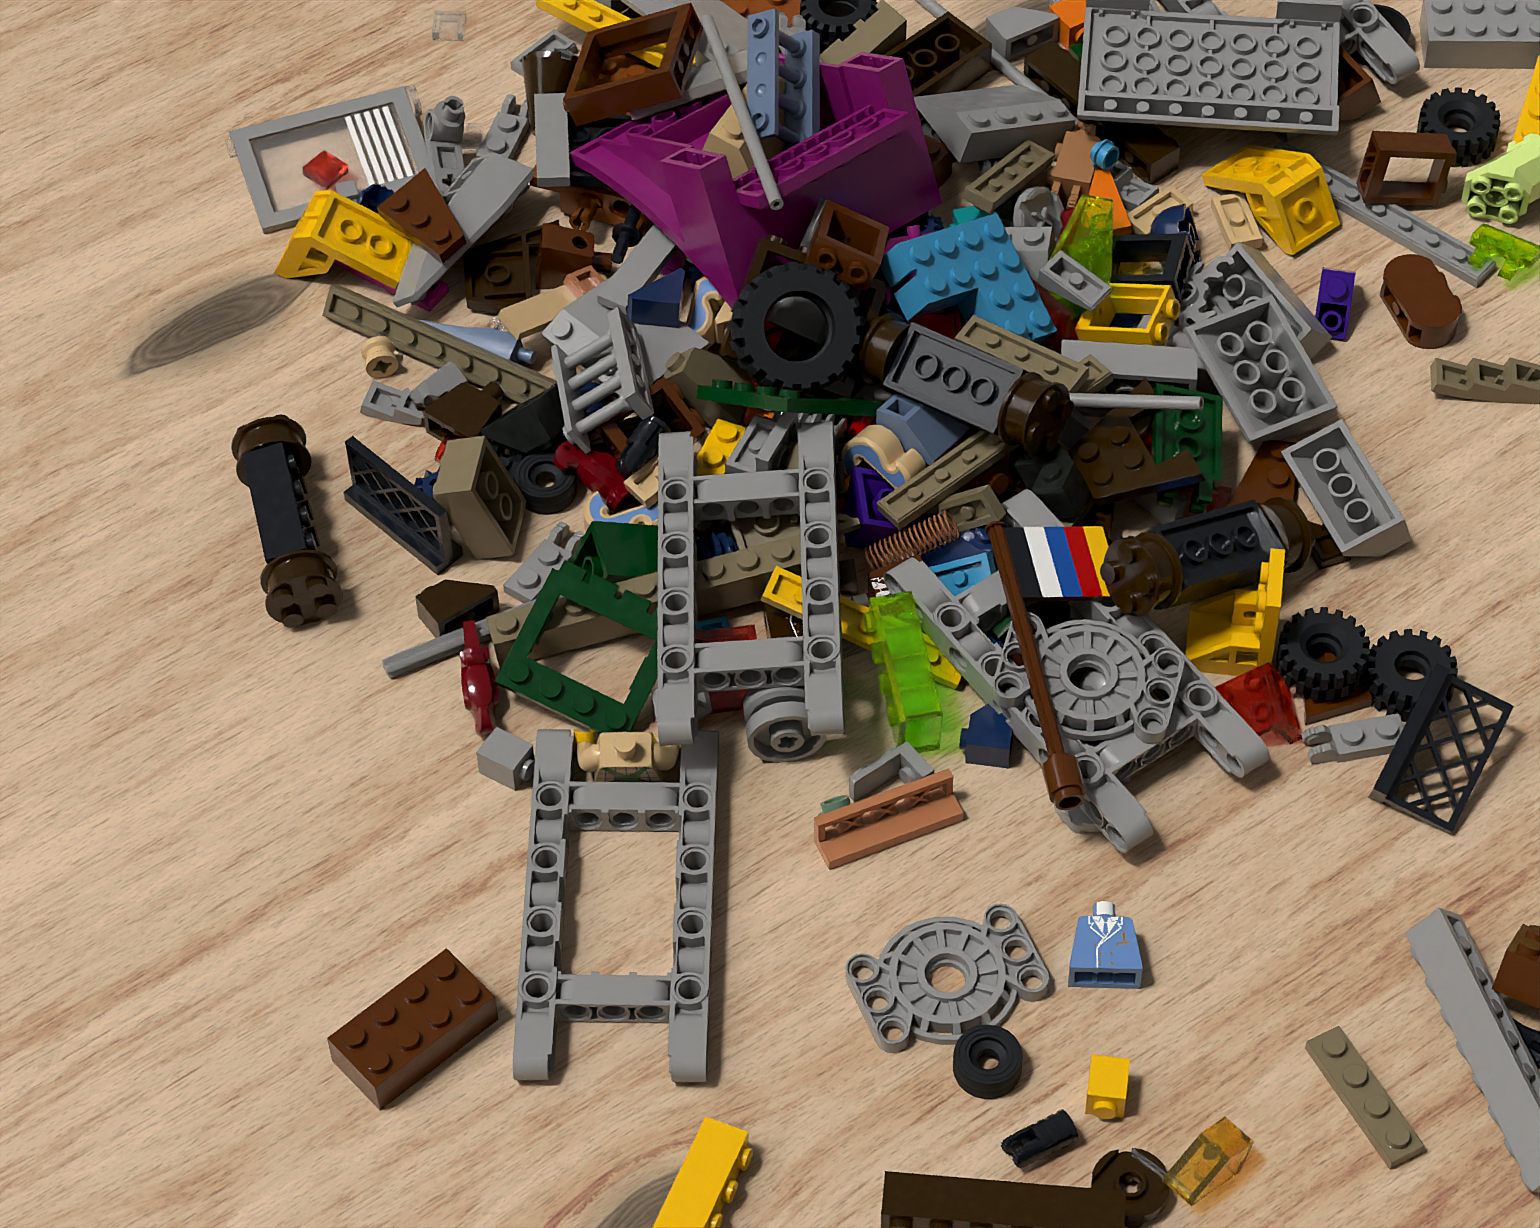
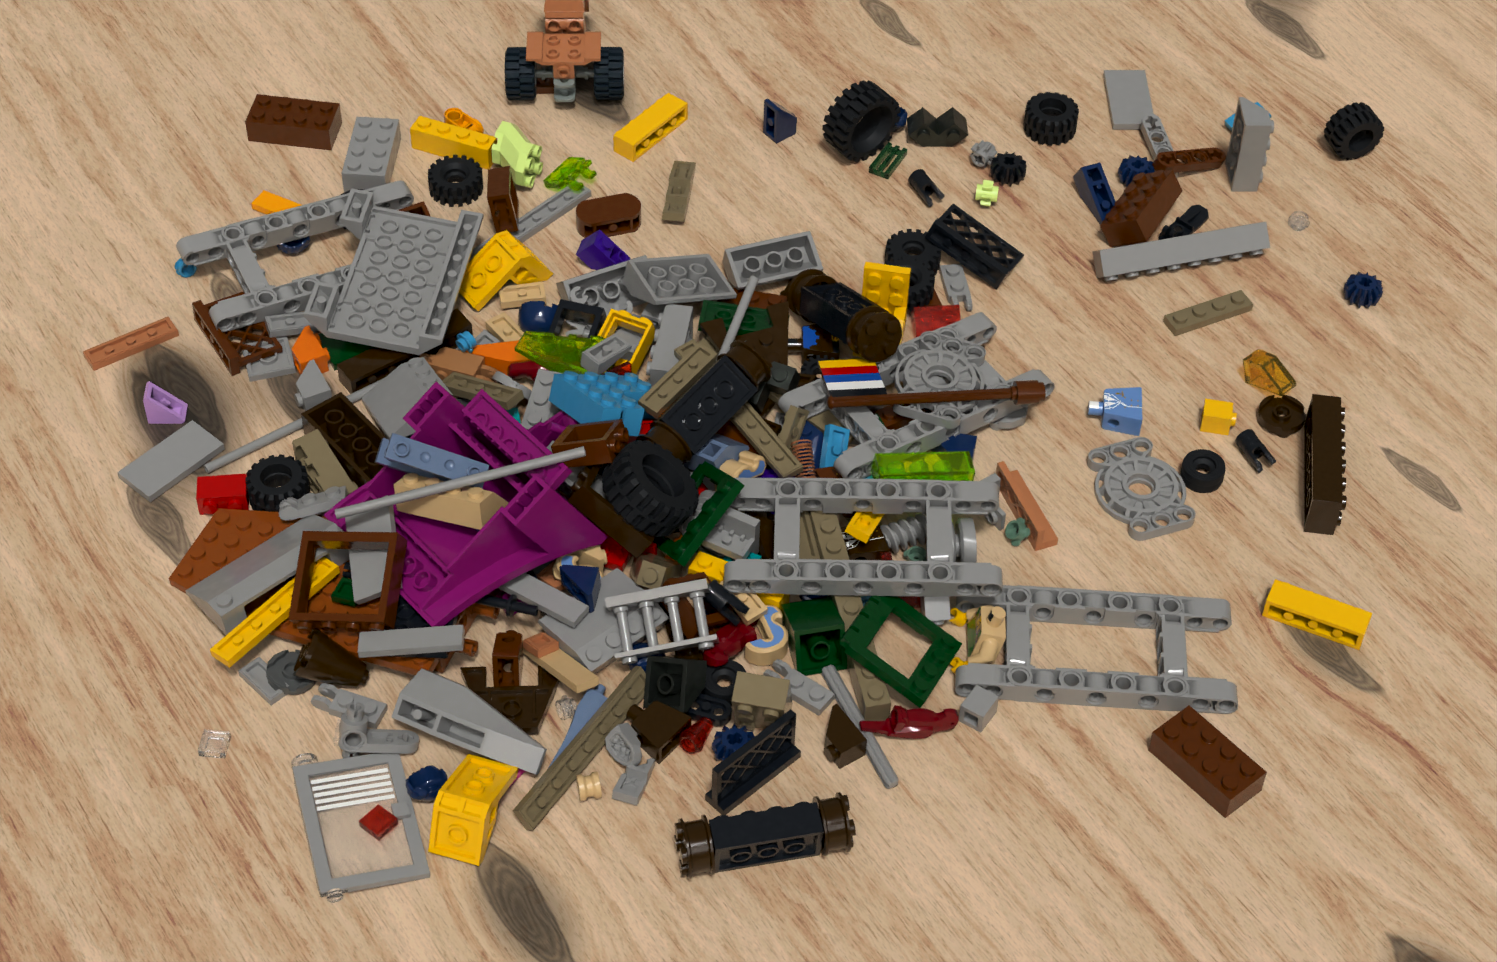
camera: 90 degrees left, 5 degrees down
reddish brown wing [377,168,467,264] -> none

